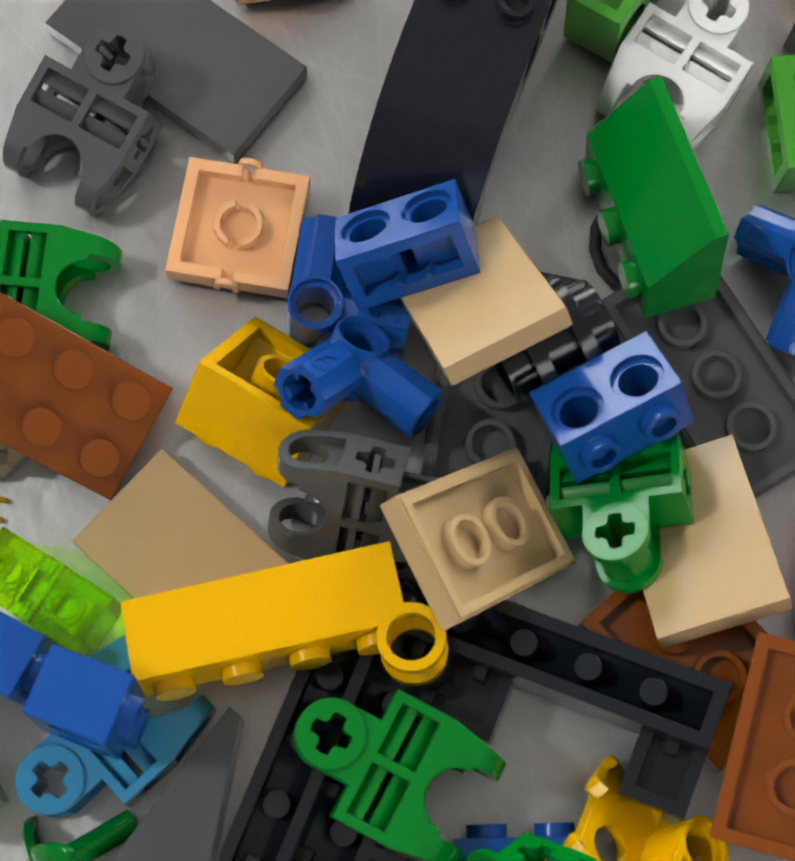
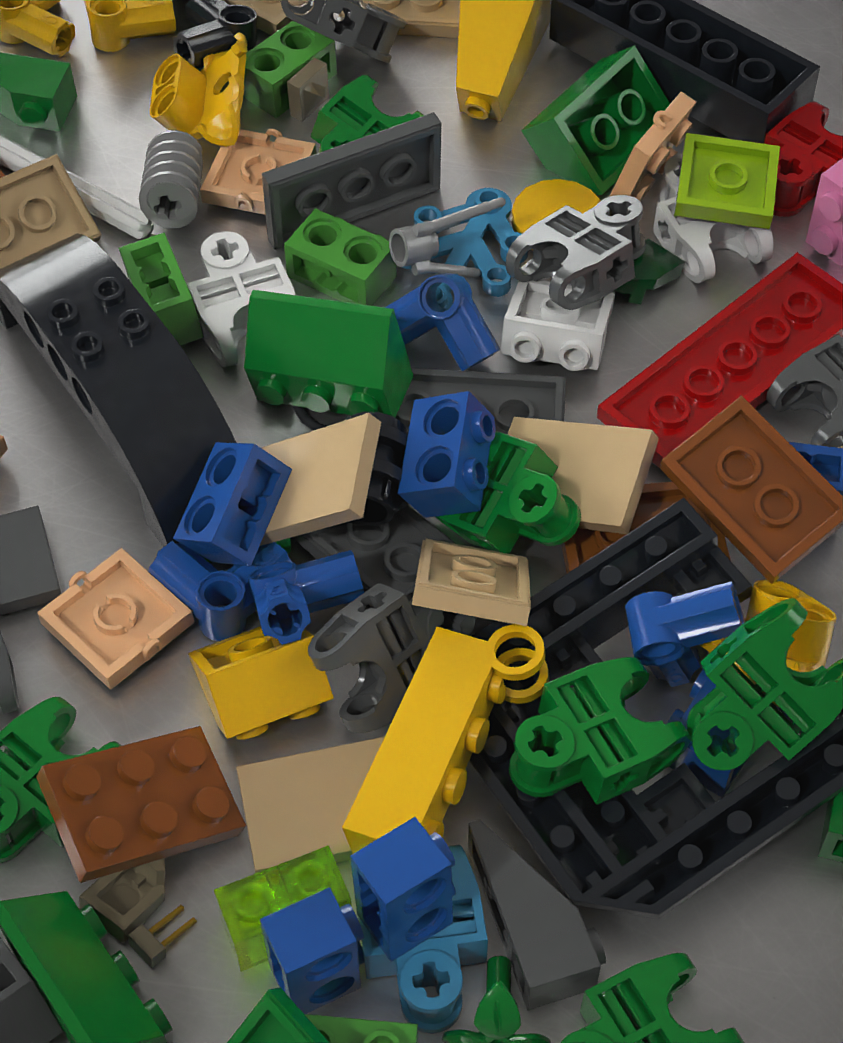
camera: 50 degrees left, 20 degrees down
none -> blue piece [625,581,745,687]

